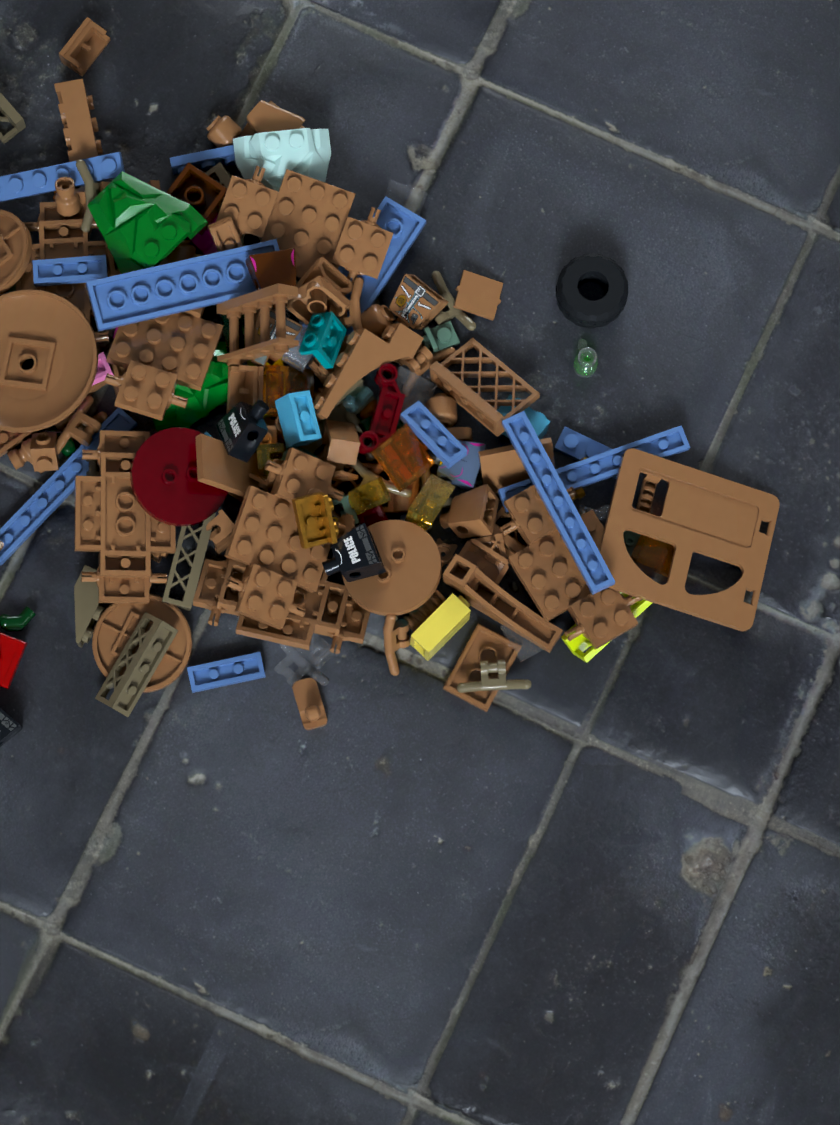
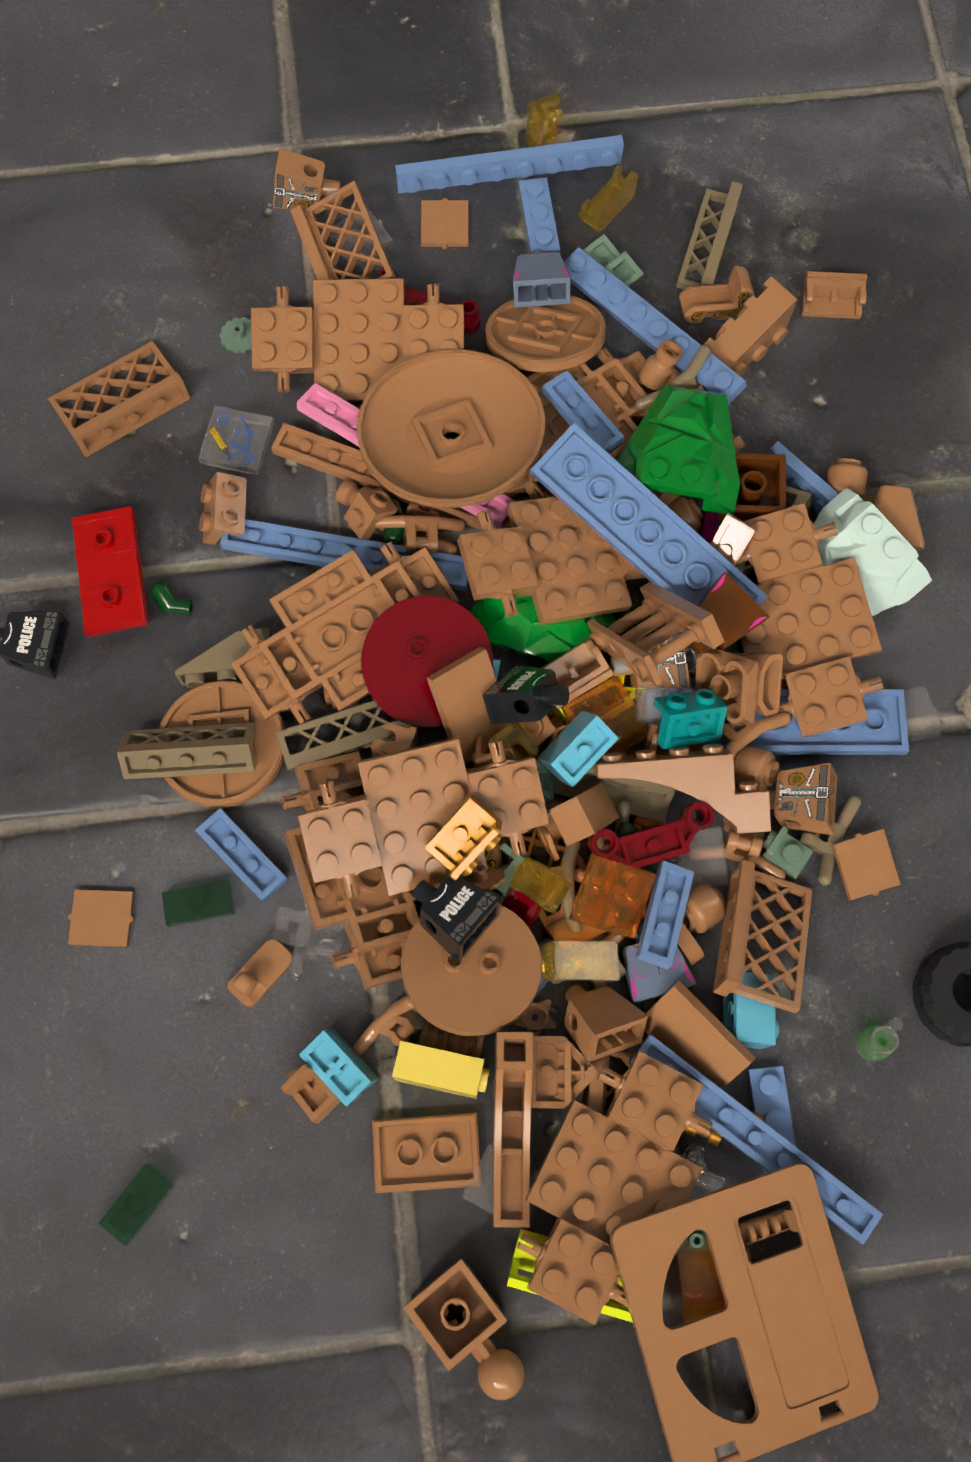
camera: 60 degrees right, 5 degrees down
clear light blue arm [343,386,374,413] -> none
dark tan piece [457,660,532,693] -> none
medium blue plate [502,411,615,595] -> none
none -> medium nougat piece [68,889,135,948]
none -> clear green plate [98,1164,175,1246]
none -> clear green plate [162,880,235,927]
none -> medium nougat bracket [281,1064,341,1124]
none -> medium azure hinge [299,1028,379,1107]
none -> medium nougat brick [403,1257,525,1401]
none -> medium nougat animal [679,266,754,324]

